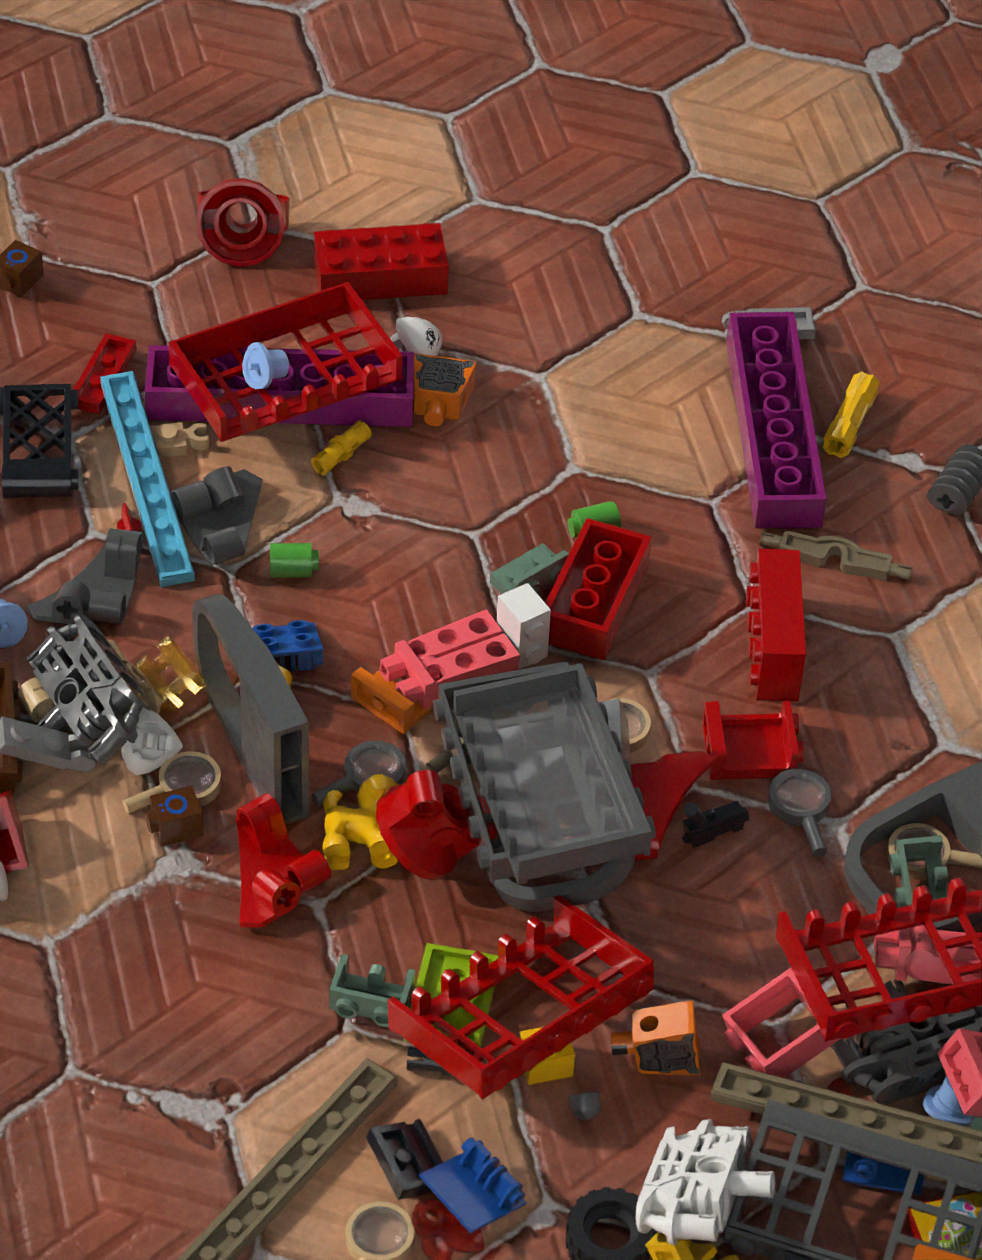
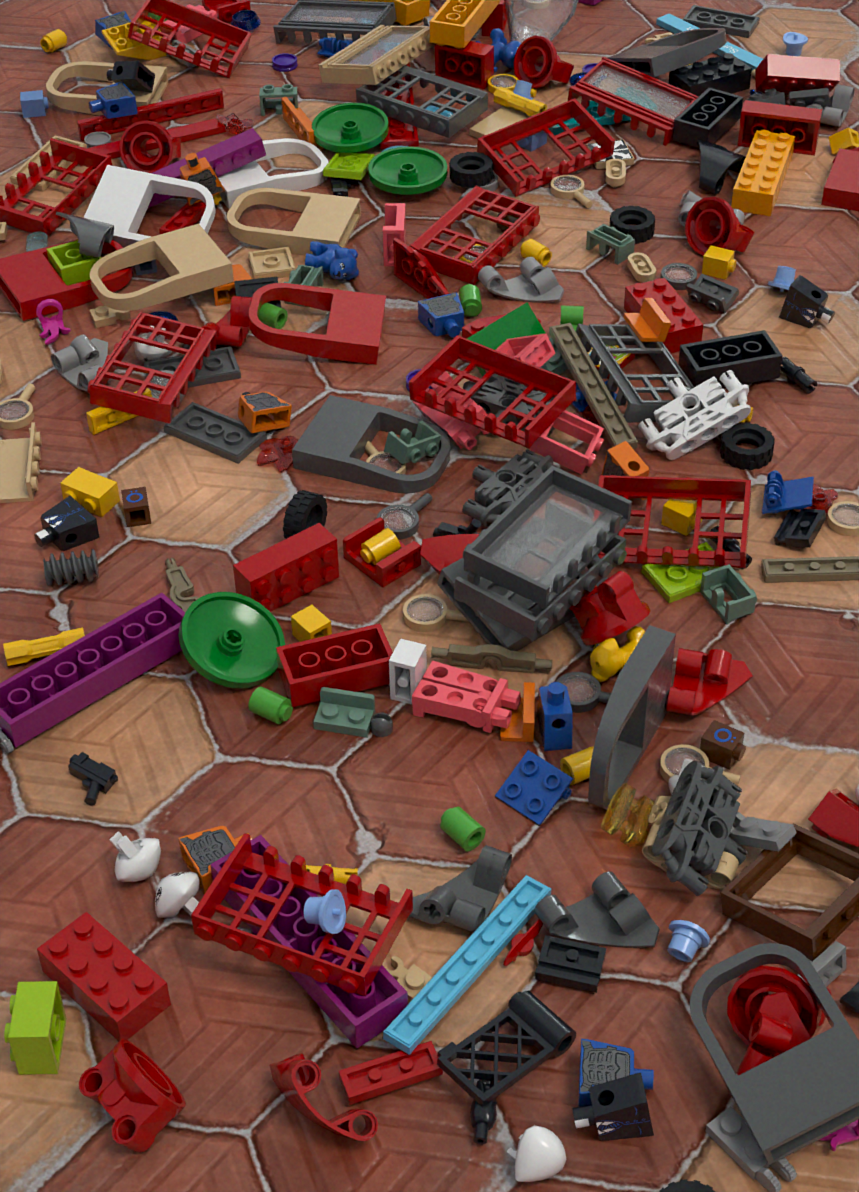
camera: 125 degrees left, 5 degrees down
none -> lime brick [4,981,67,1075]
none -> black piece [68,752,118,805]
none -> white piece [109,832,161,882]
none -> green dish [179,592,285,688]
none -> red panel [269,1053,378,1141]
none -> black tyre [283,490,327,539]
none -> yellow brick [291,605,332,642]
none -> yellow brick [360,528,401,565]
none -> dark grey hinge [371,712,393,737]
none -> dark grey piece [462,449,562,527]
none -> black plate [535,935,607,993]
none -> blue torso [537,682,573,751]

